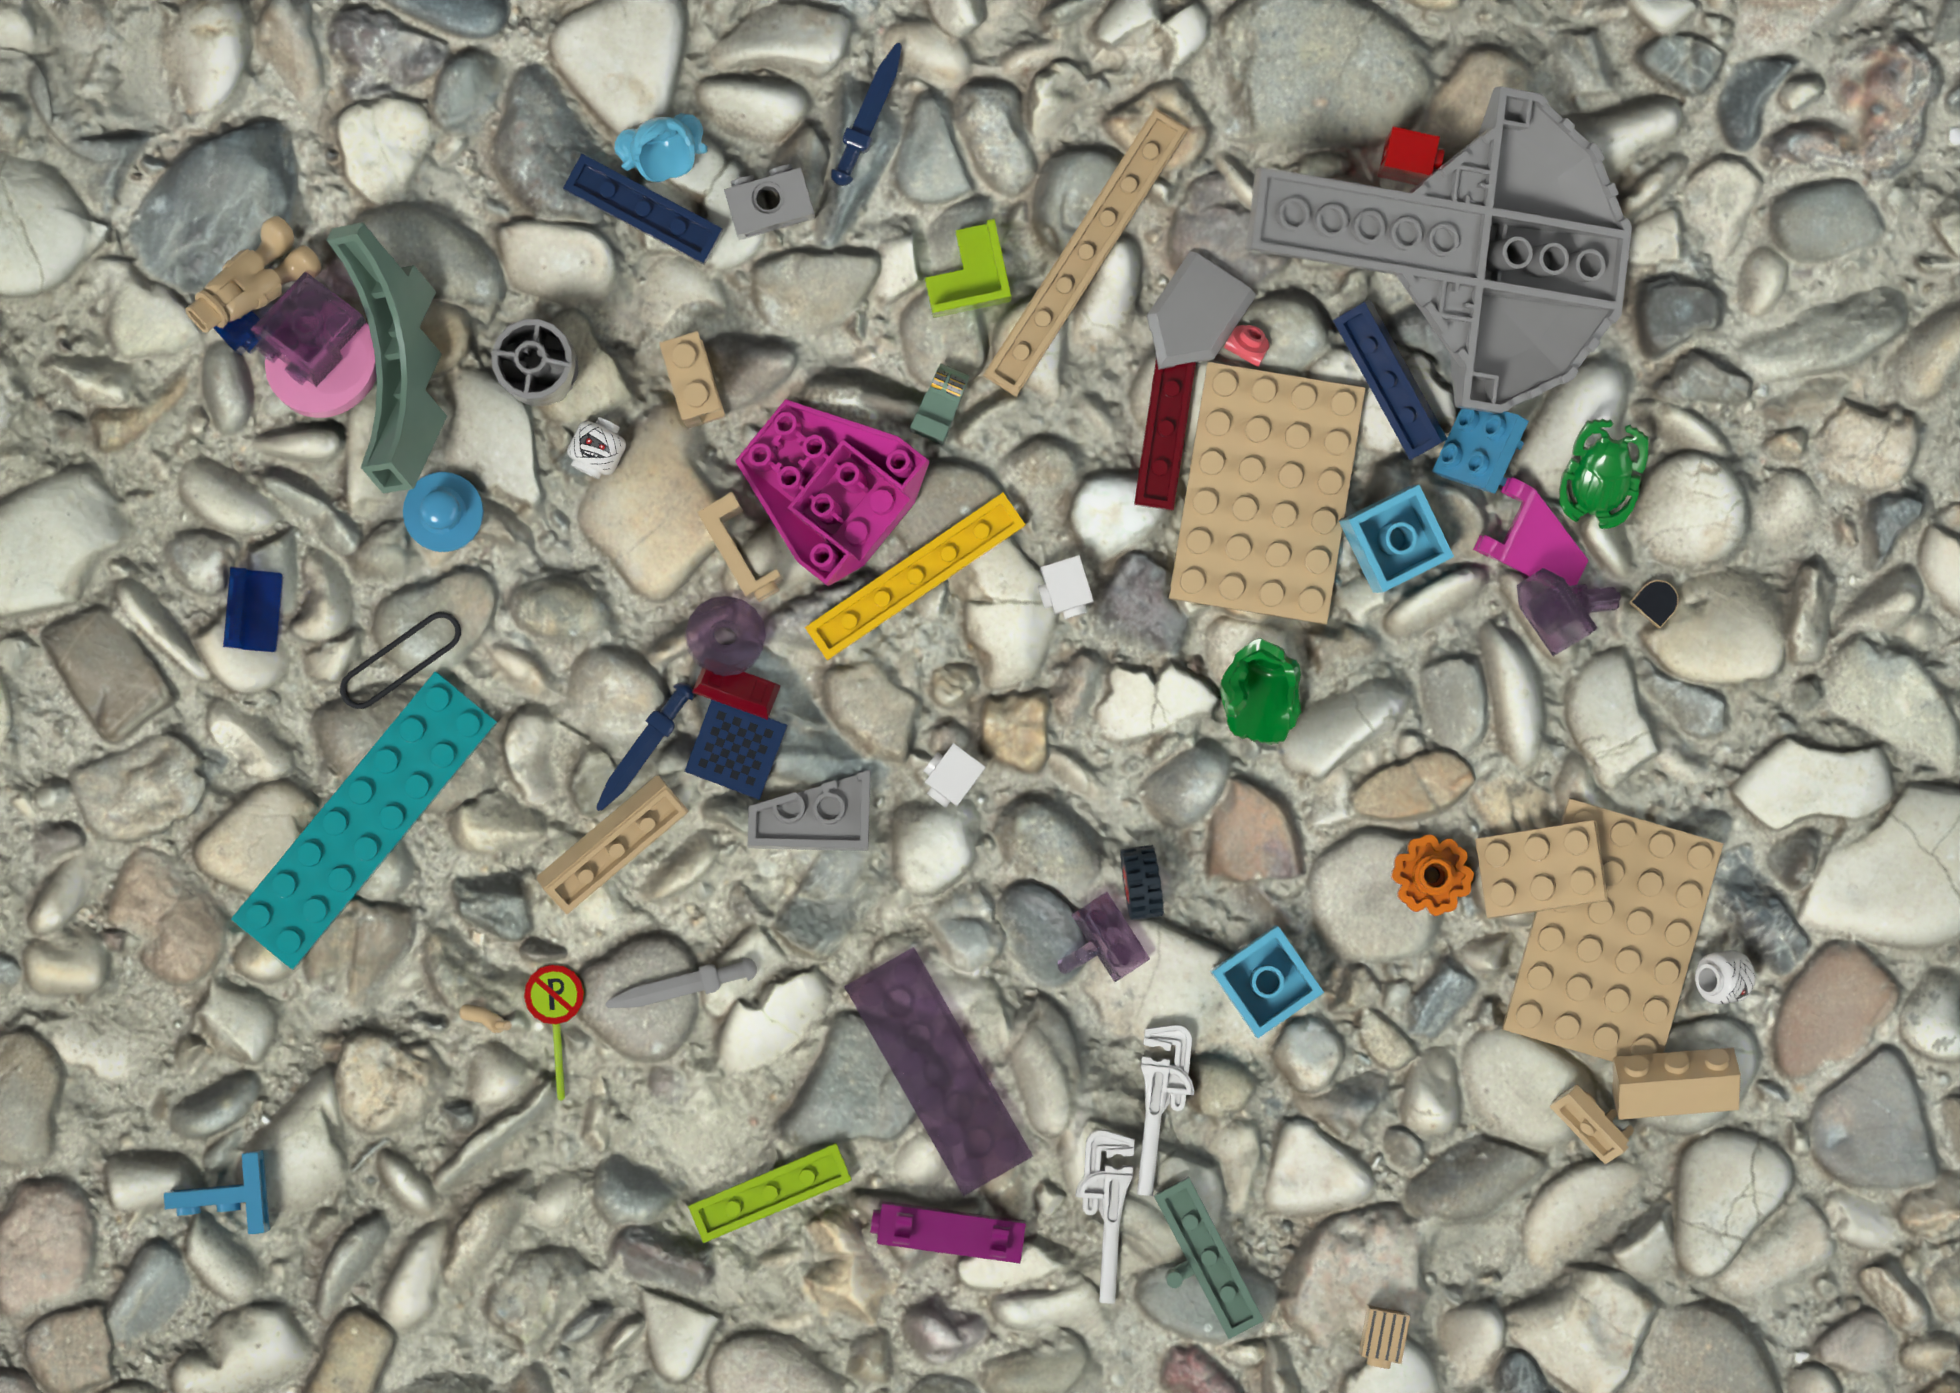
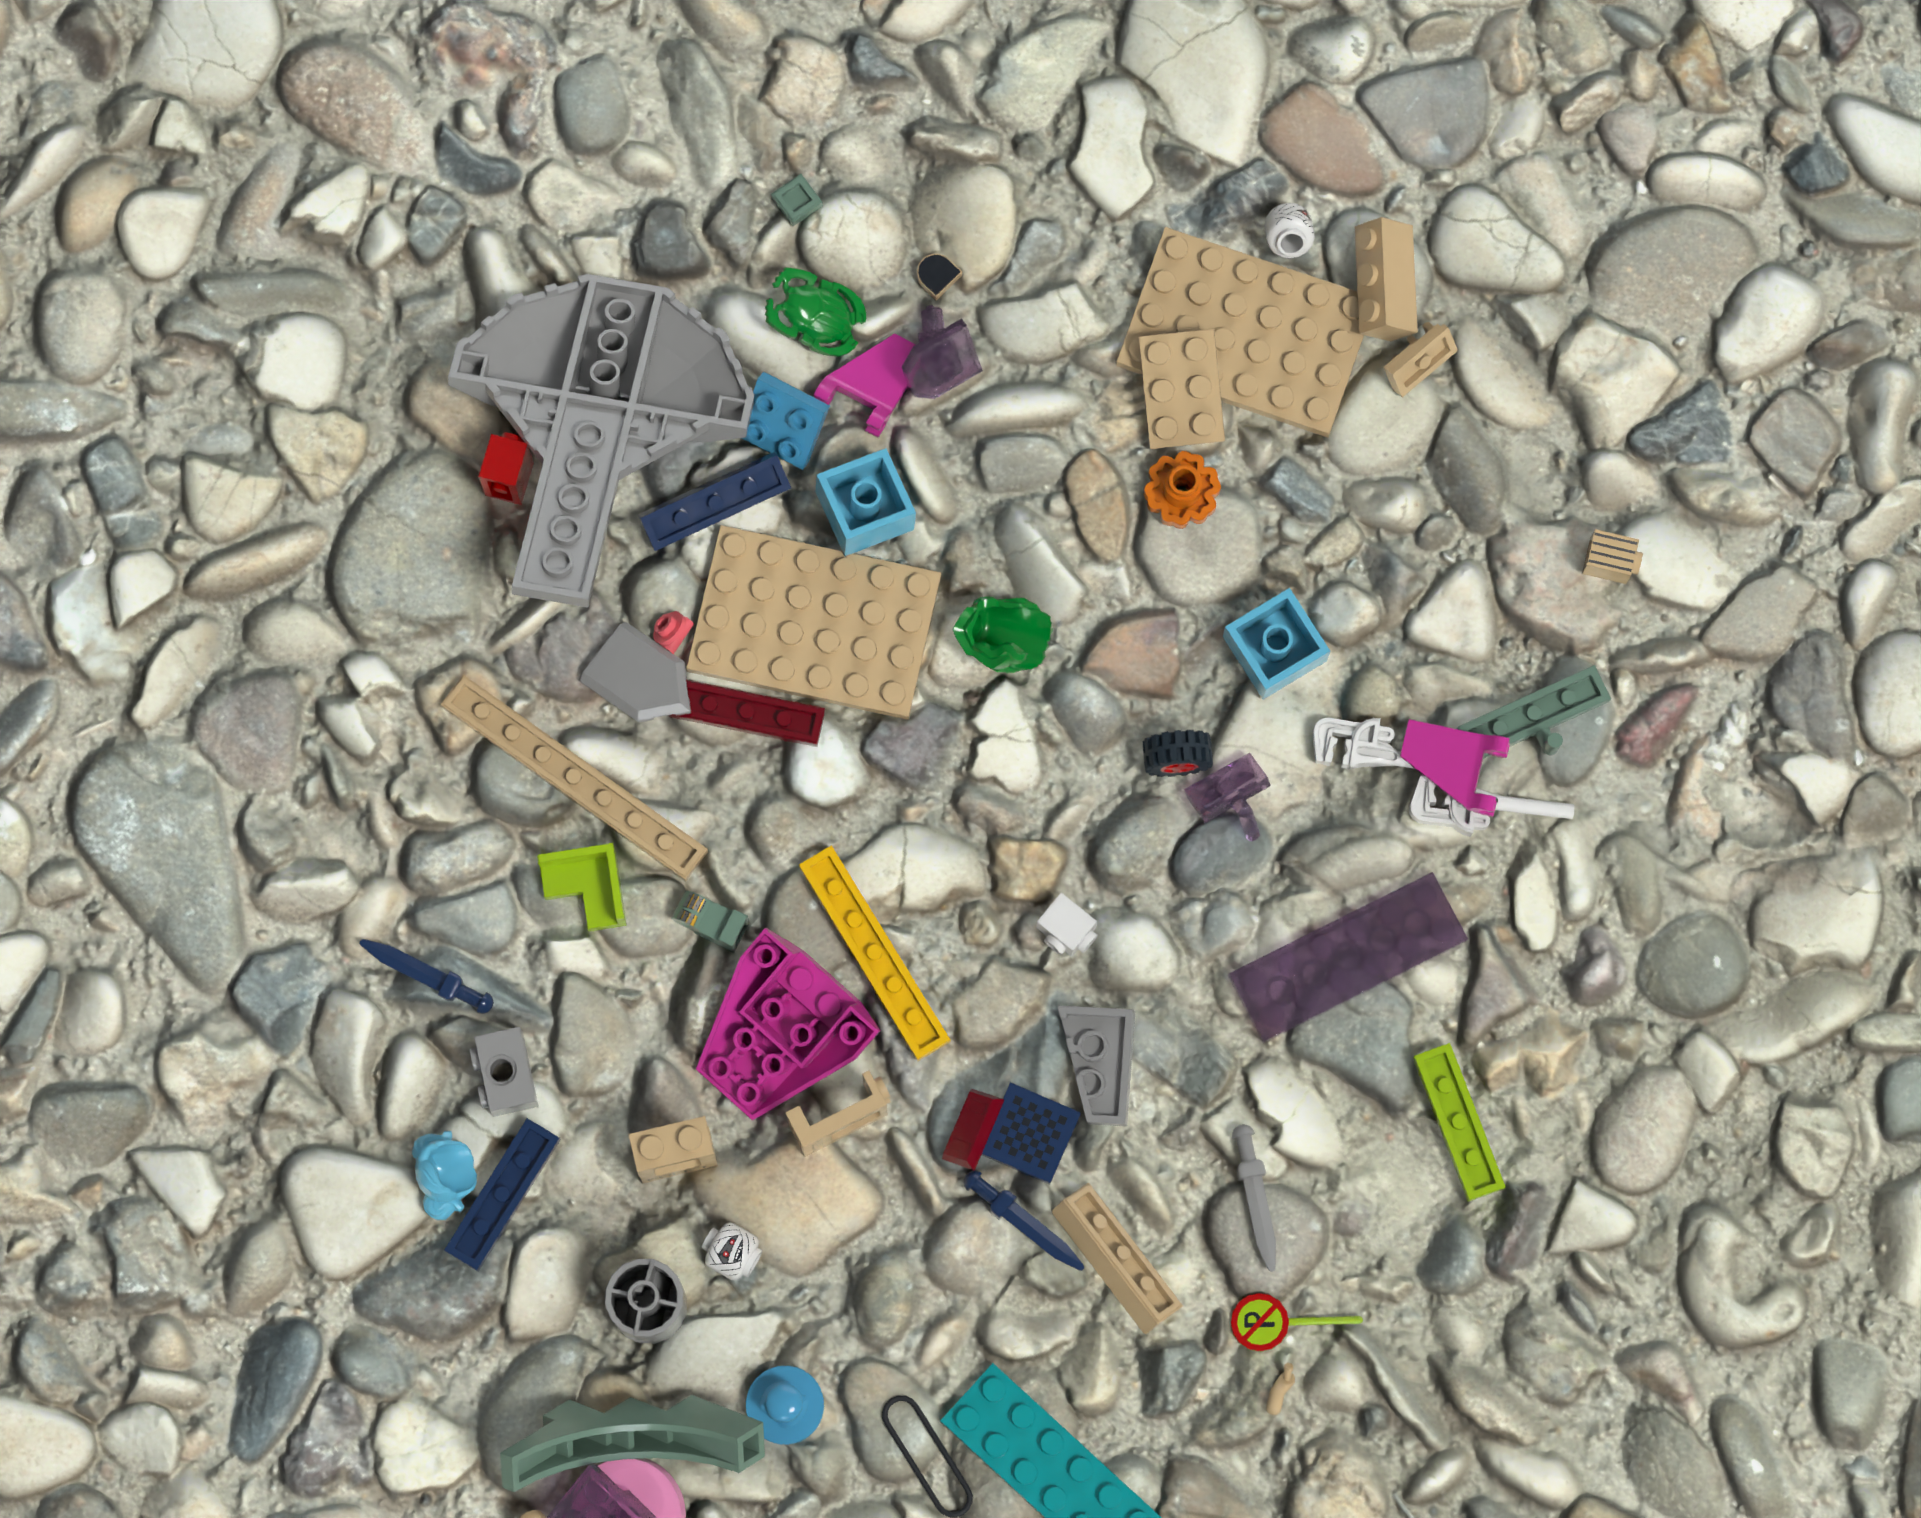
camera: 85 degrees left, 10 degrees down
clear purple tile [685,596,766,676] -> none
magenta brick [870,1201,1026,1264] -> none
white brick [1038,555,1094,619] -> none
none -> sand green tile [771,174,823,227]
none -> dark pink flag [1400,719,1510,817]

